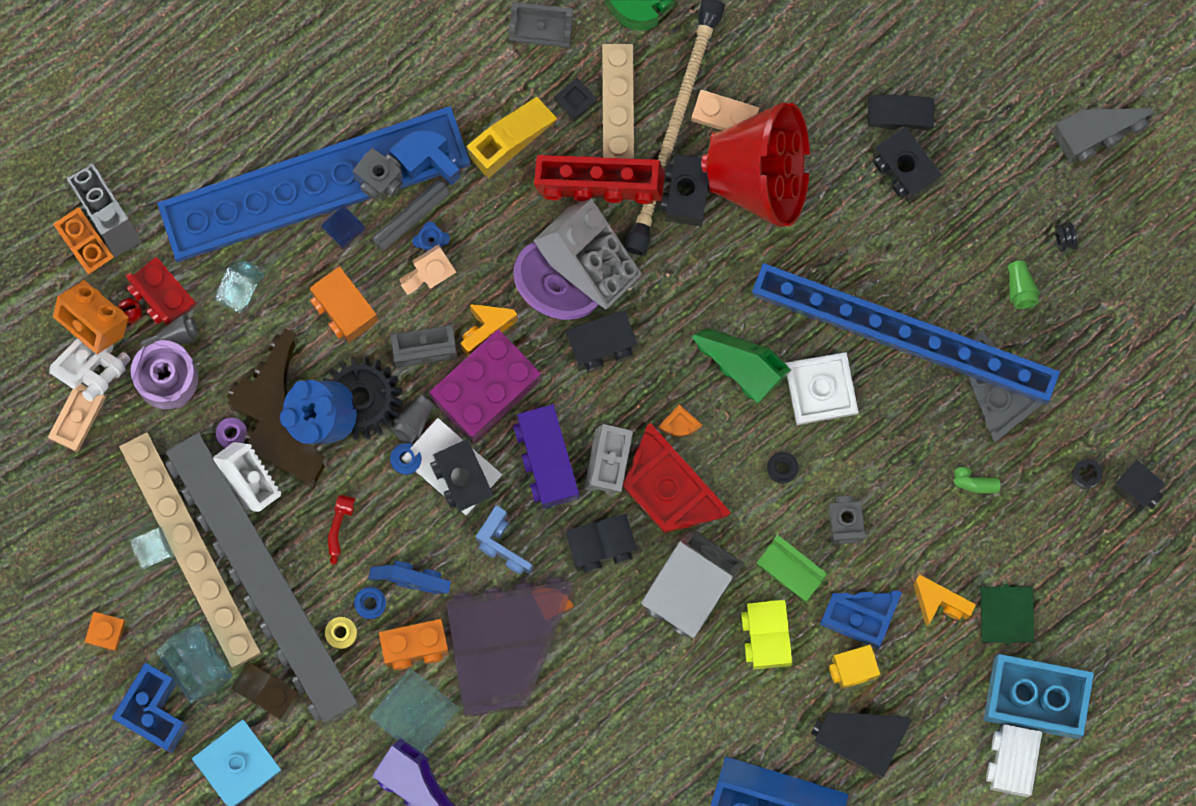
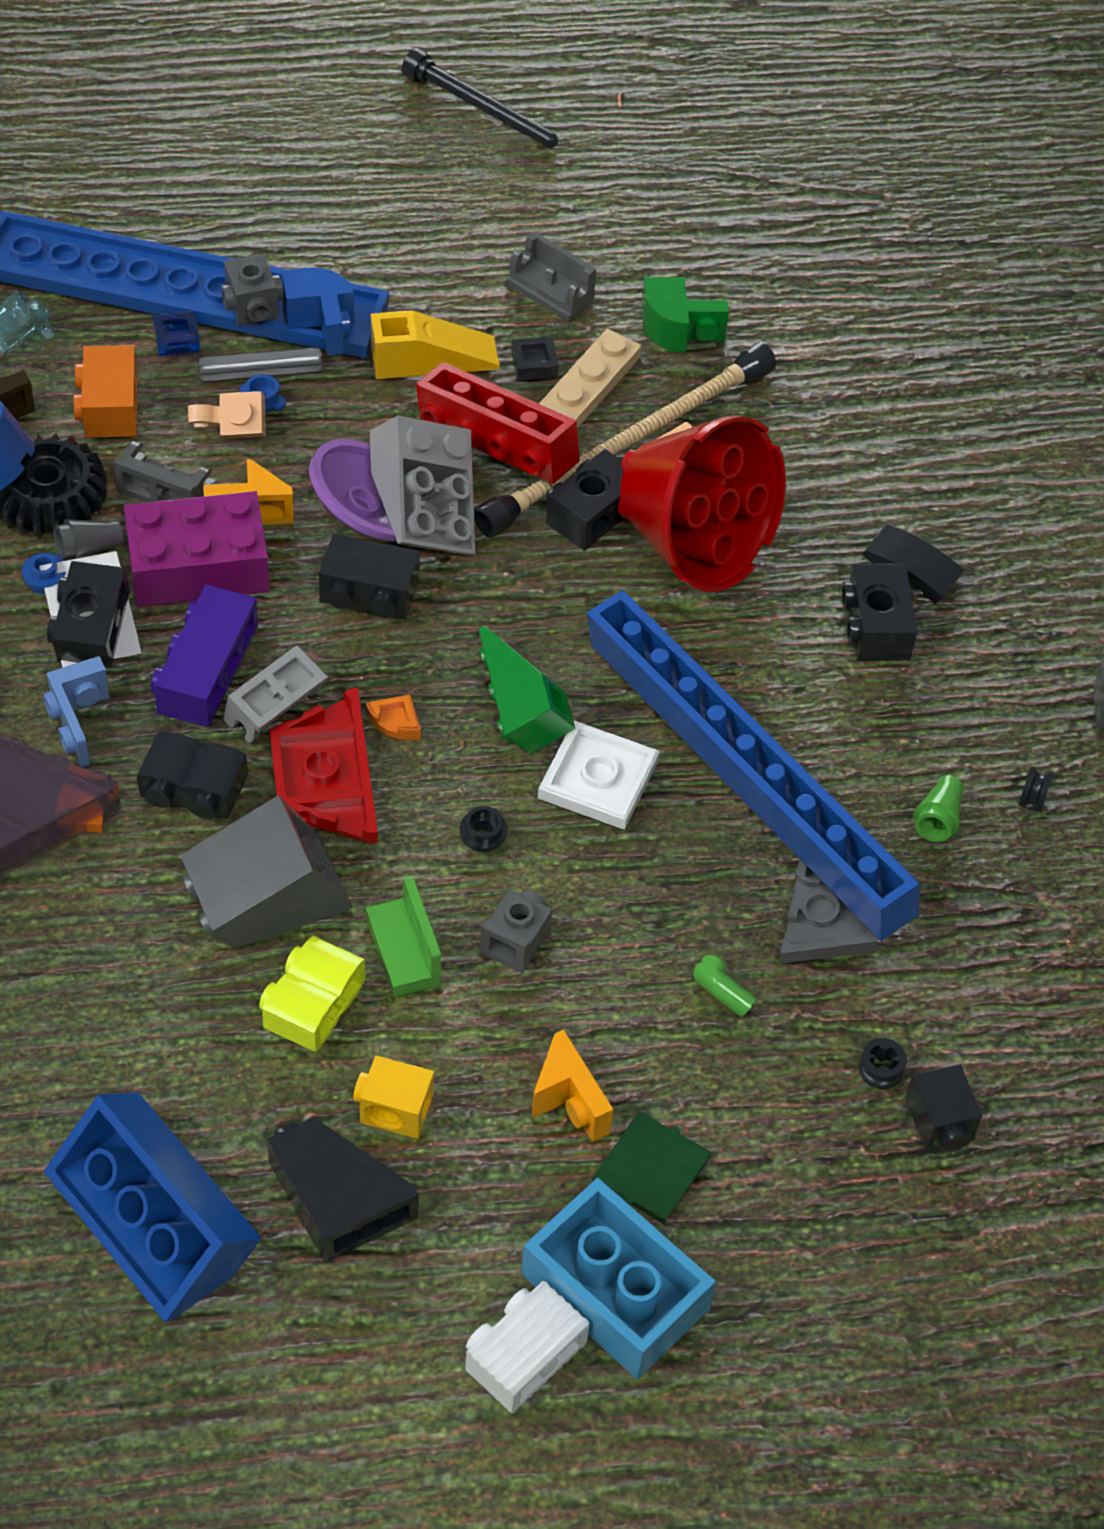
camera: 30 degrees right, 25 degrees down
blue wing [820,591,902,650] -> none

